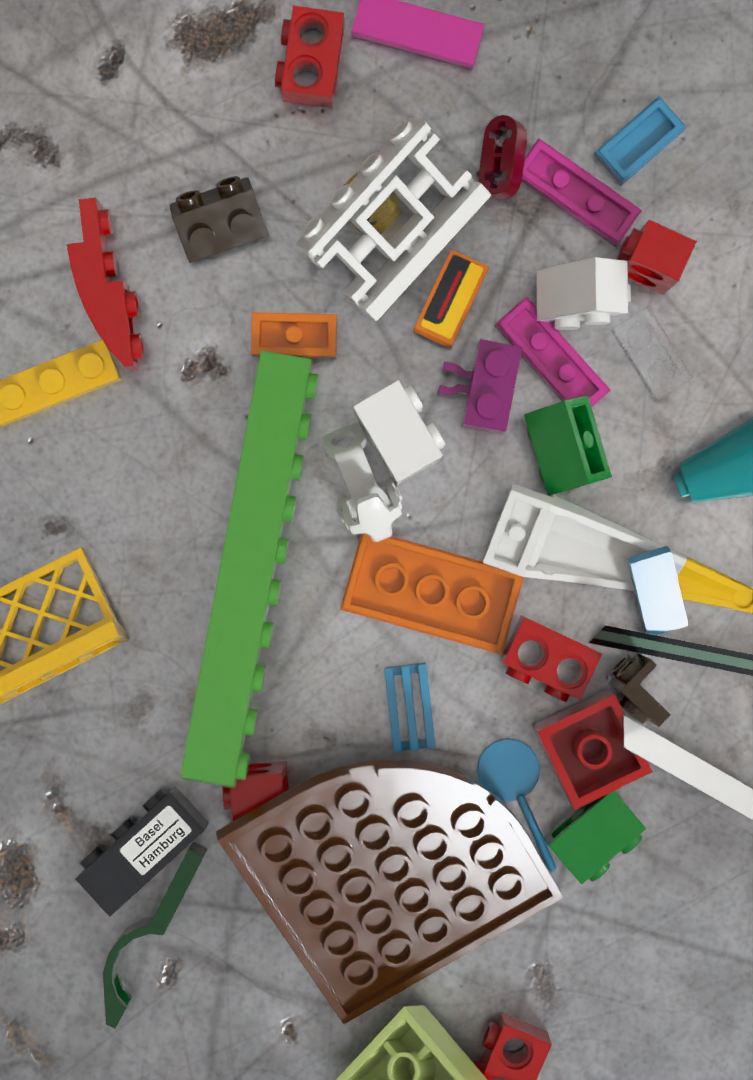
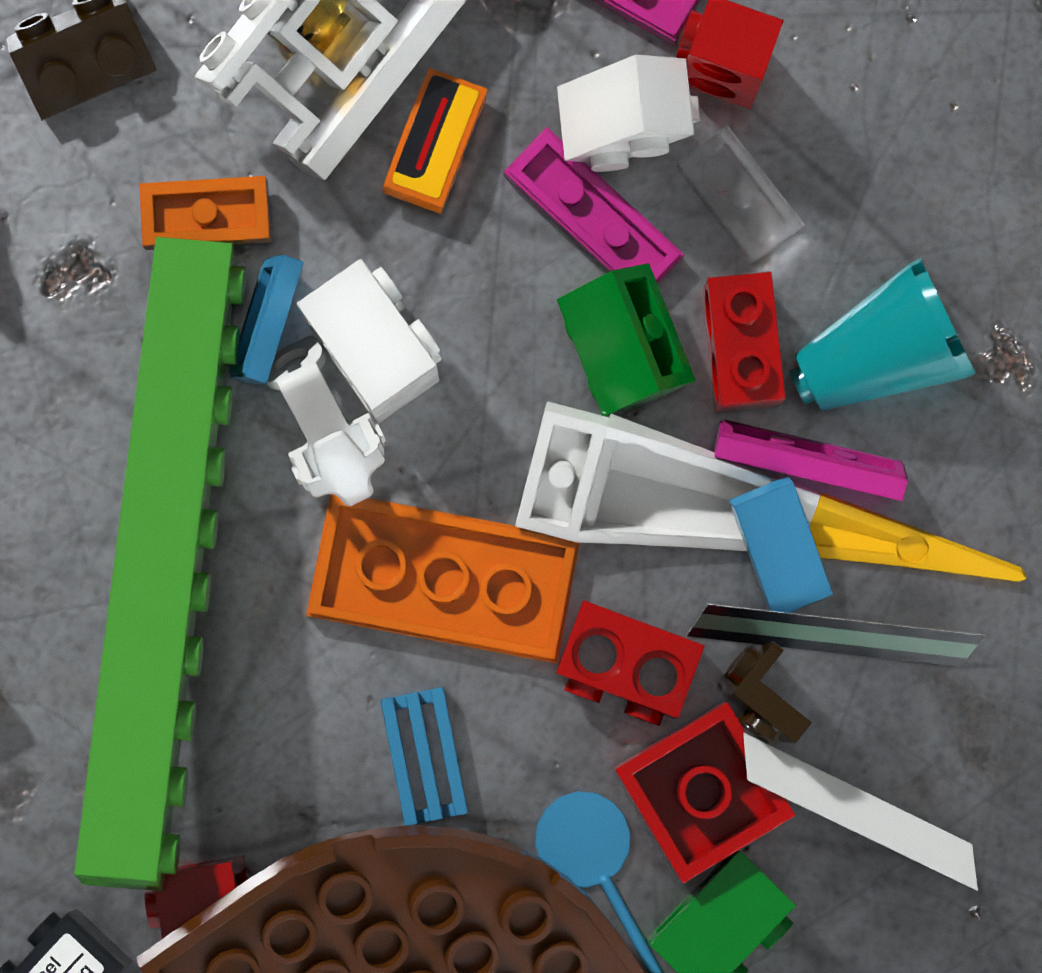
camera: 15 degrees left, 5 degrees down
magenta brick [437,339,523,435] -> none
none -> dark azure tile [228,254,304,385]
none -> red brick [702,272,785,414]
none -> dark pink tile [714,419,908,501]

